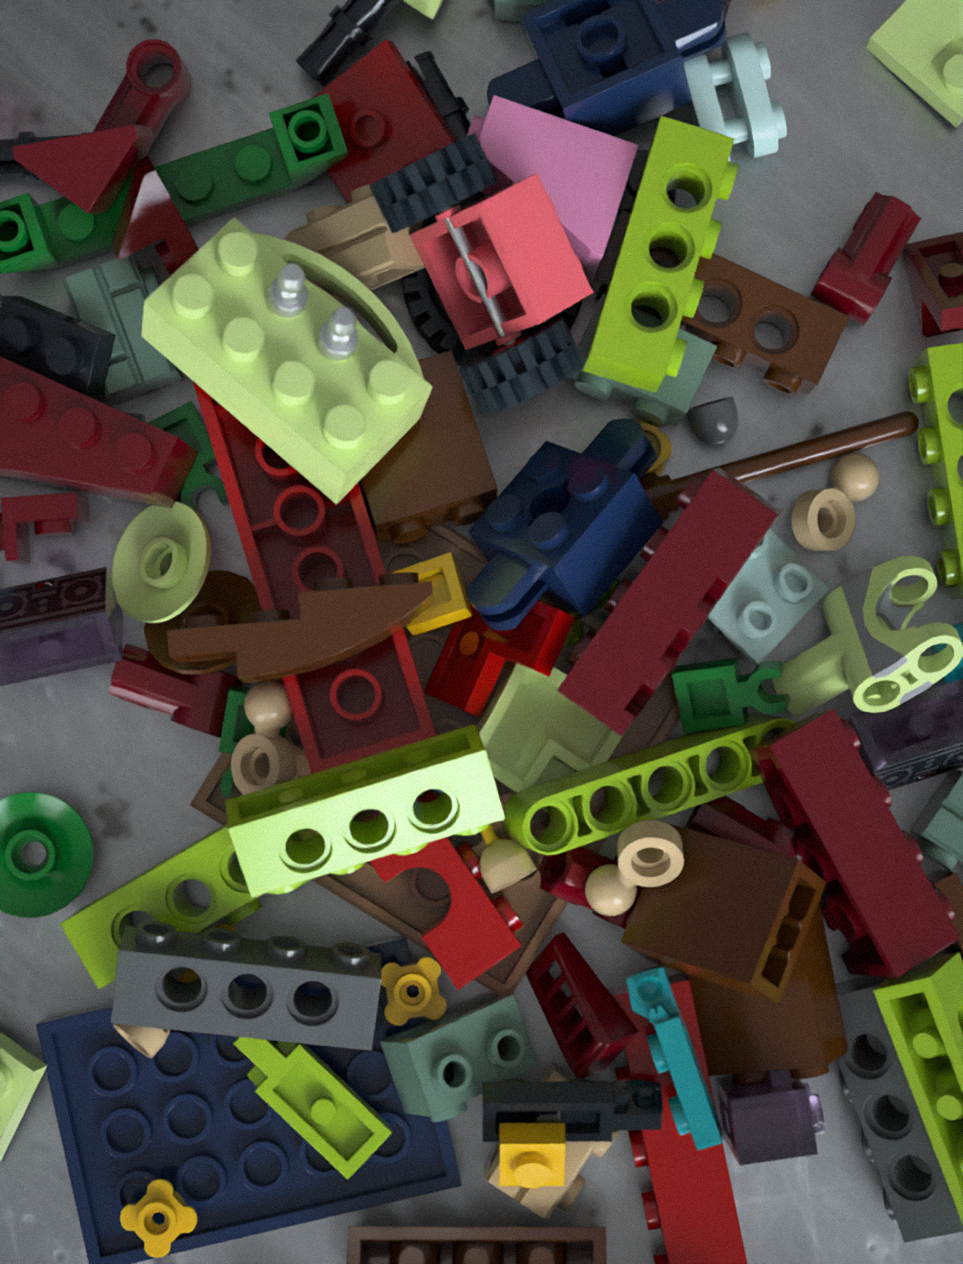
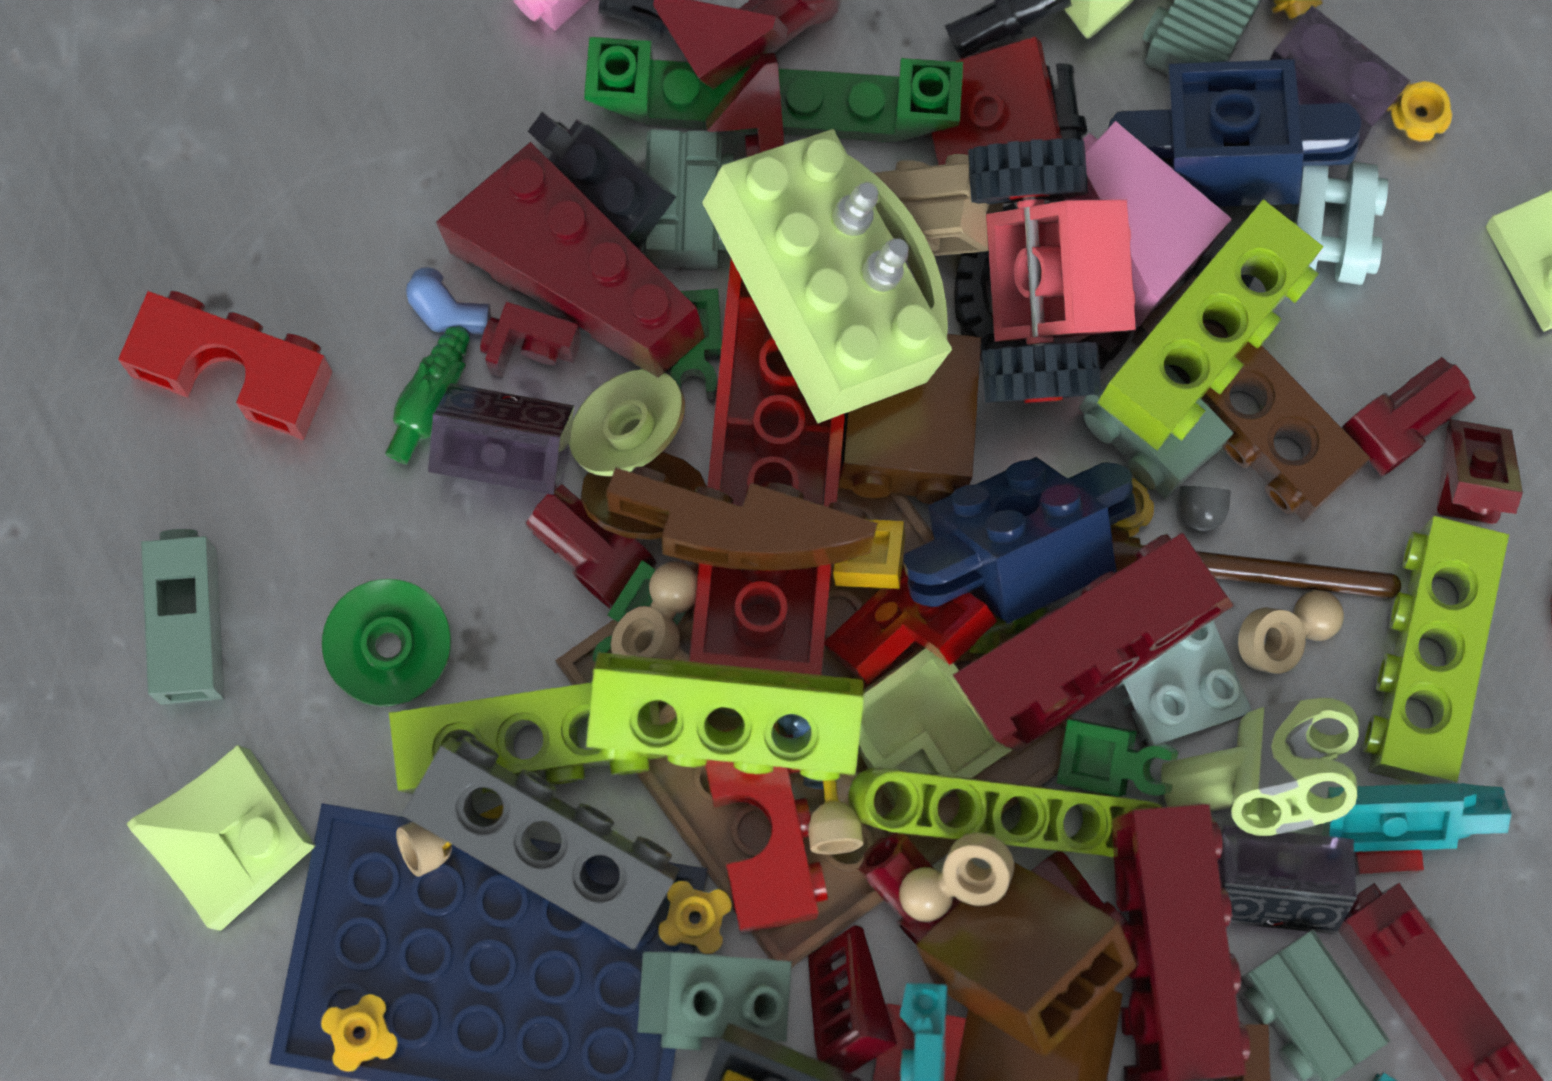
camera: 25 degrees right, 10 degrees down
lime hinge [233,1037,393,1180] -> none

